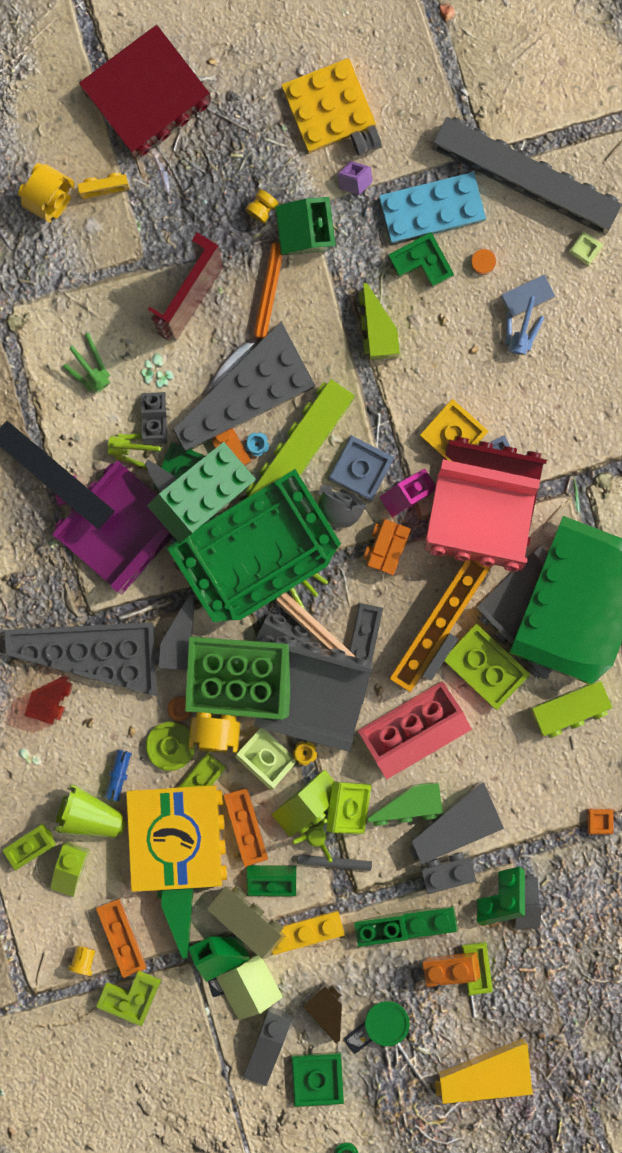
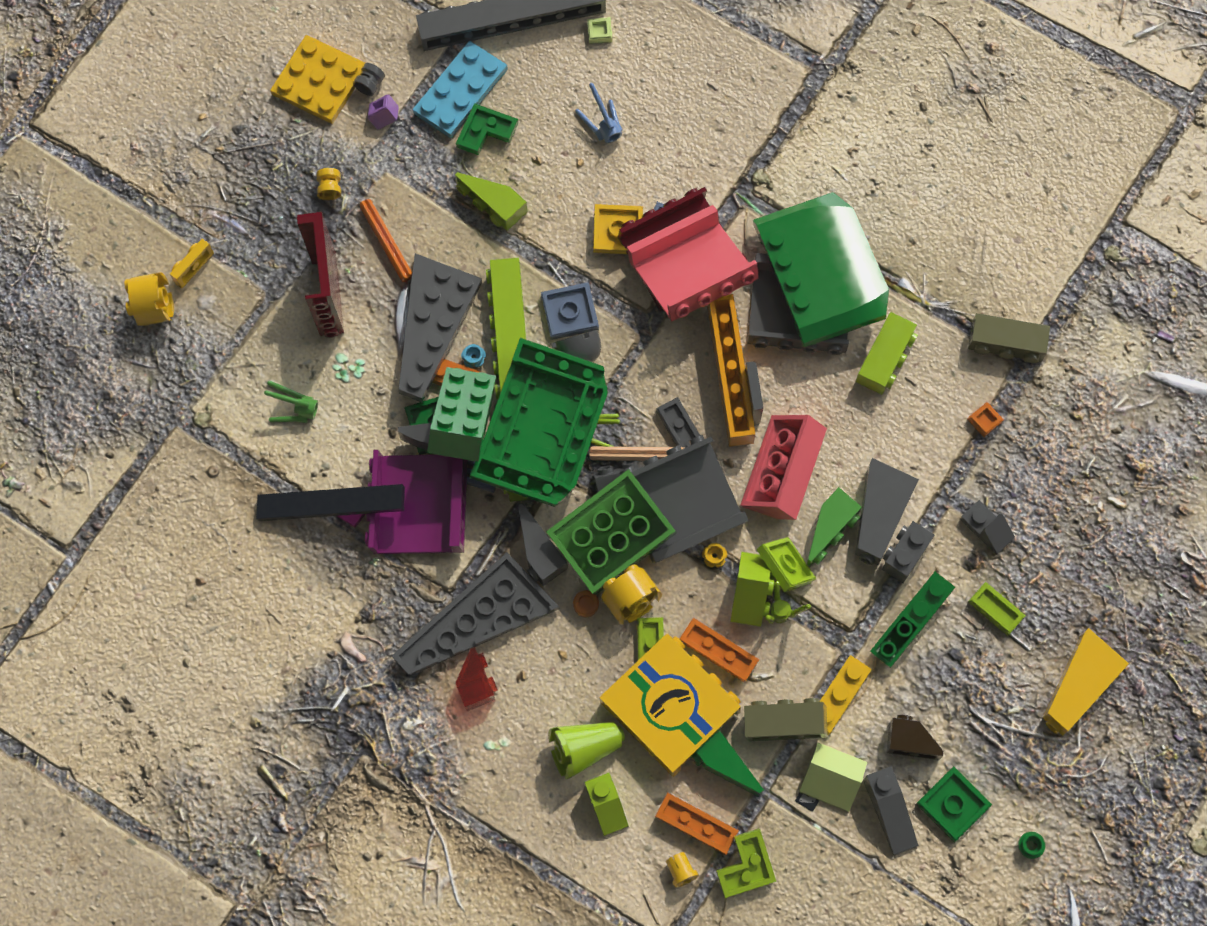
camera: 35 degrees left, 15 degrees down
lime plate [2,824,56,871] -> none
dark red panel [79,24,211,159] -> none
blue pin [104,749,132,801] -> none
lime plant [108,433,161,470] -> none
dark grey slope [141,392,167,445] -> none
lime tile [146,722,195,771] -> none
green slope [189,936,250,982] -> none
yellowish green slope [235,728,297,791] -> none
green slope [247,865,297,896] -> none
green slope [275,197,336,255] -> none
dark grey bar [297,854,372,871] -> none
sticker [344,1022,372,1054] -> none
orange brick [363,519,411,576] -> none
green piece [365,1001,410,1046] -> none
dark pink slope [379,469,436,518] -> none
orange brick [423,952,480,987] -> none
lime plate [444,623,531,710] -> none
orange tile [471,249,496,275] -> none
green plate [477,866,525,926] -> none
sand blue tile [500,274,555,318] -> none

